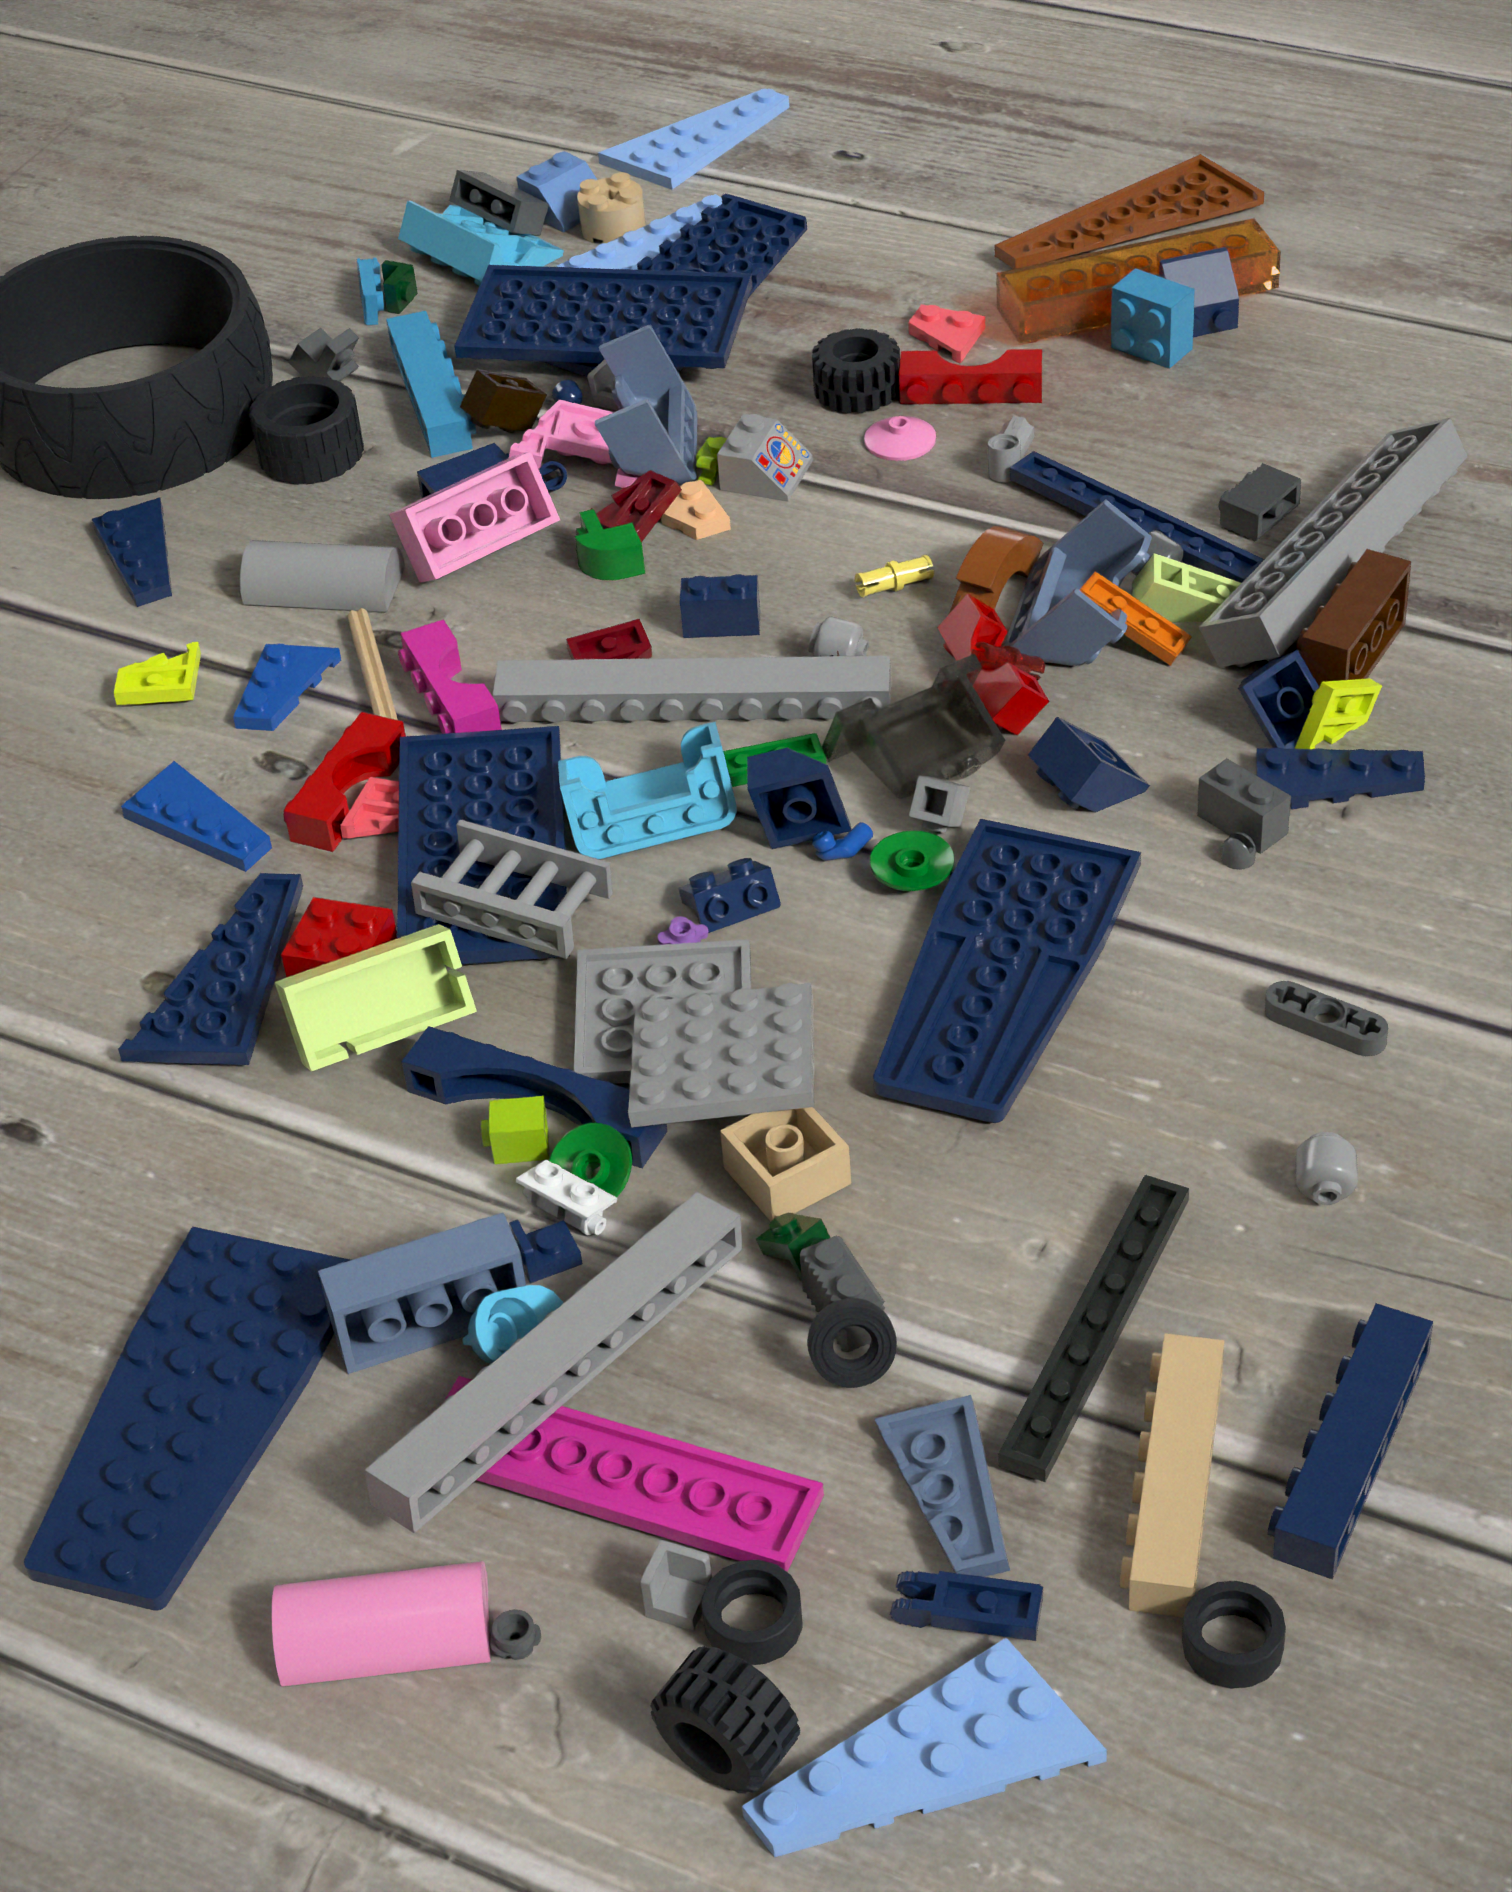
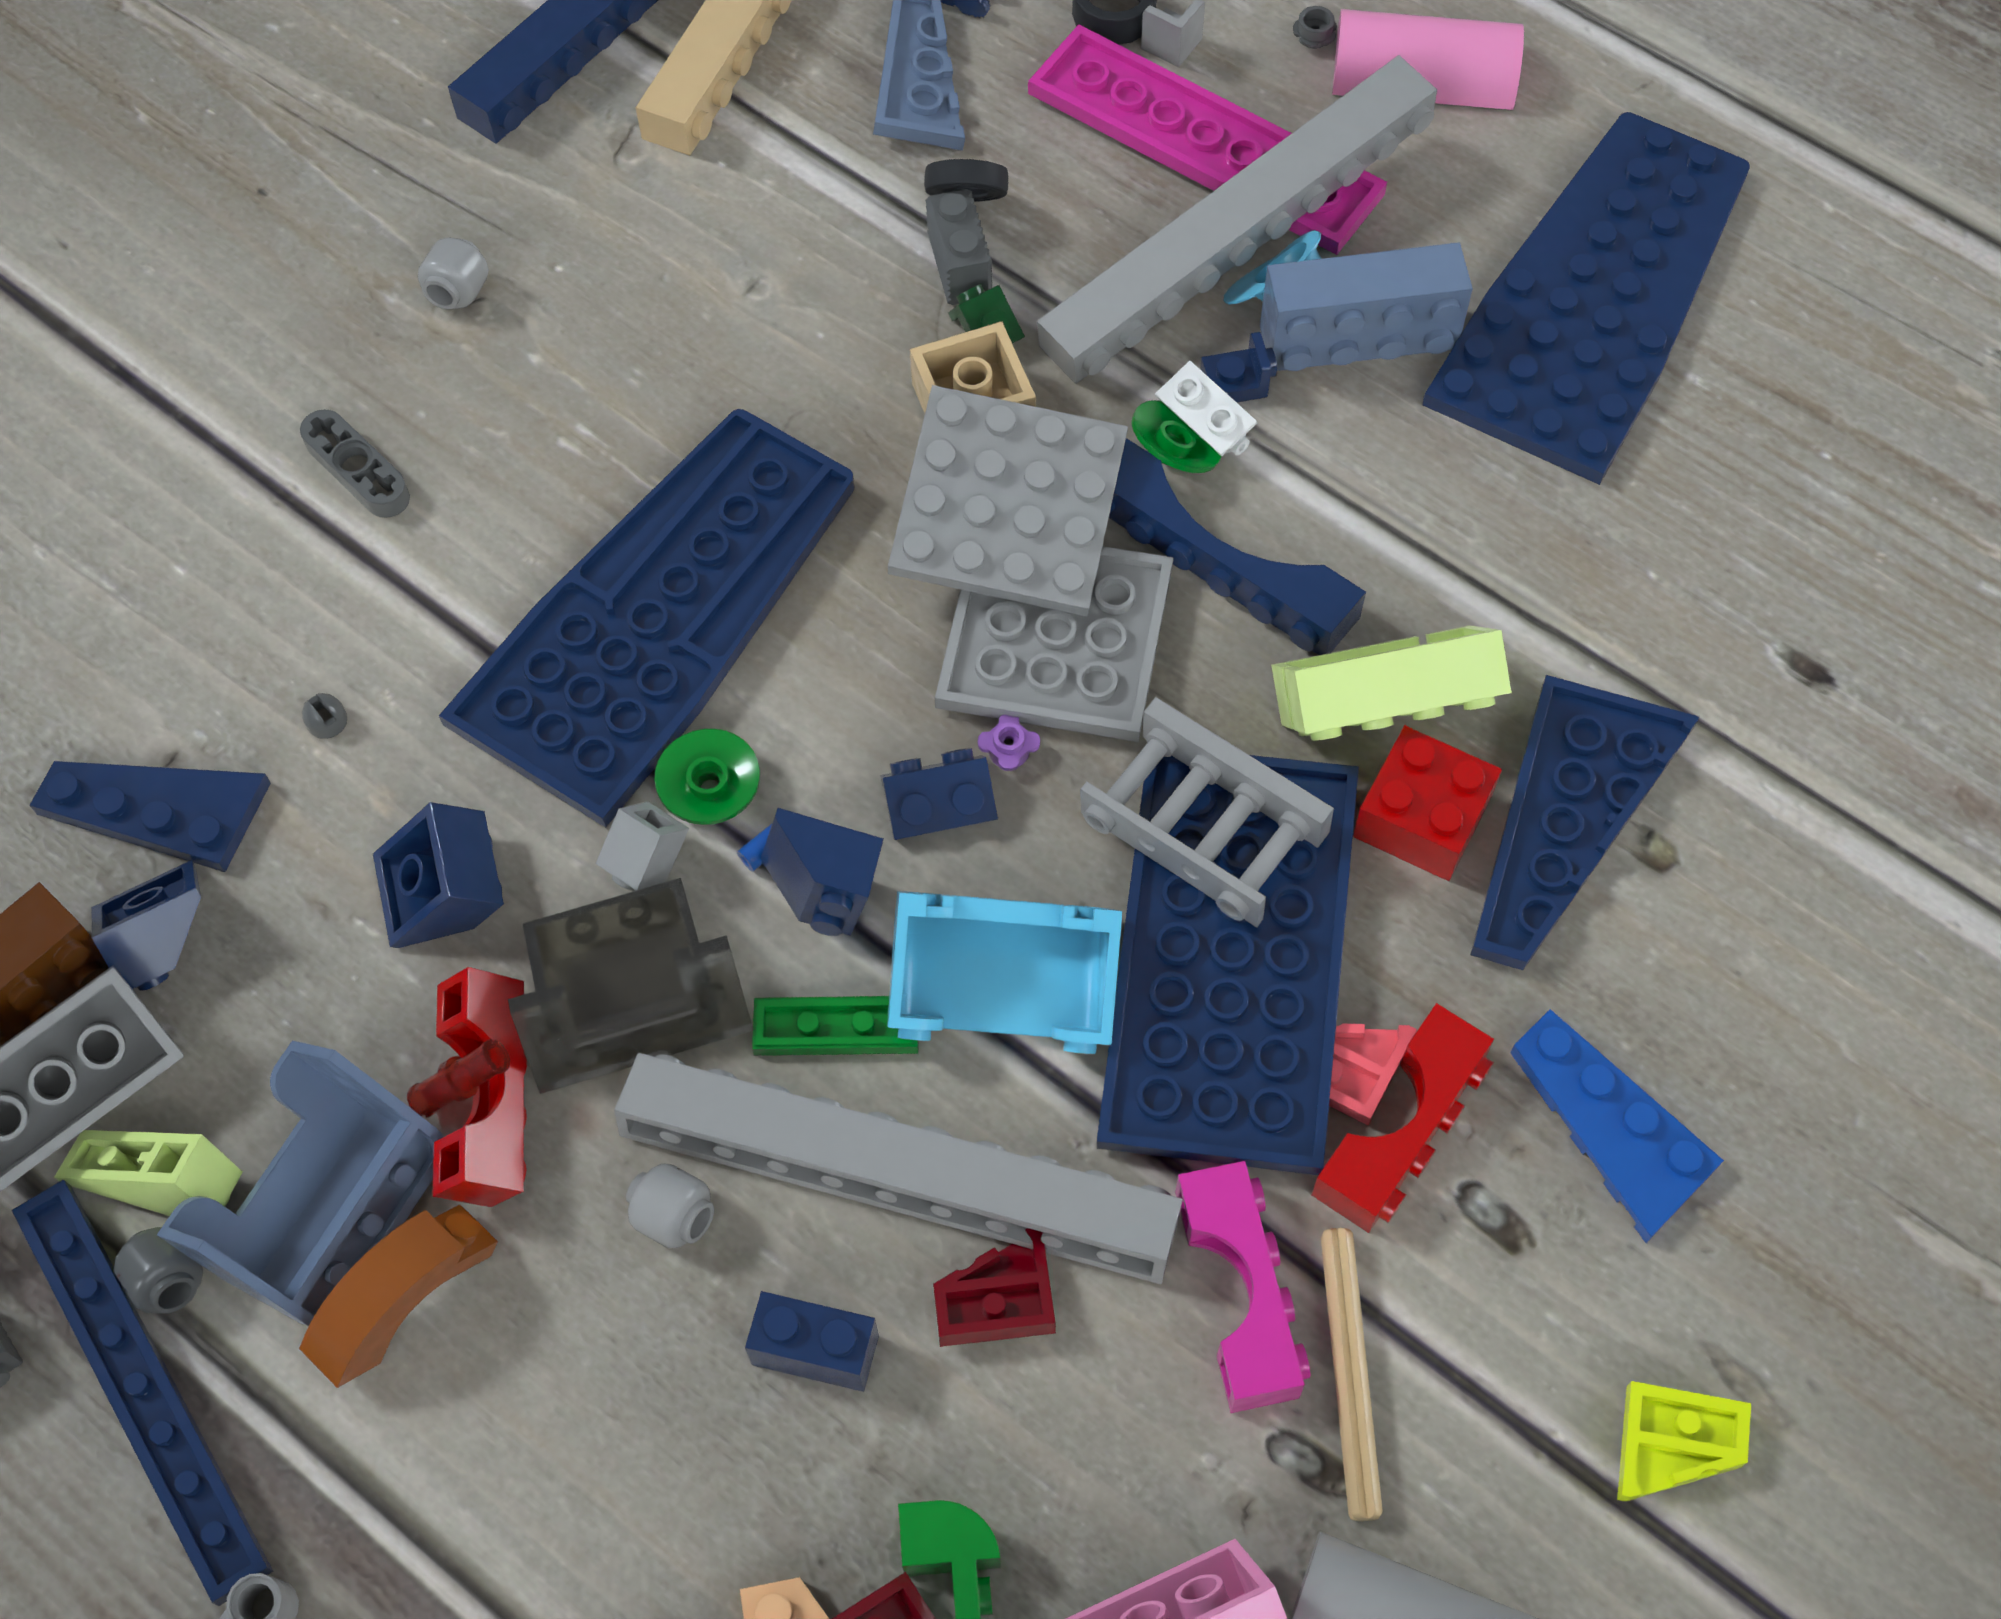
camera: 170 degrees left, 20 degrees up
blue wing [233,643,341,731] -> none
lime brick [481,1096,549,1165] -> none
light yellow pin [855,555,934,597] -> none
pearl dark grey plate [998,1175,1189,1482] -> none
orange tile [1080,572,1192,666] -> none
dark grey brick [1197,758,1291,854] -> none
neon yellow wing [1295,678,1382,749] -> none

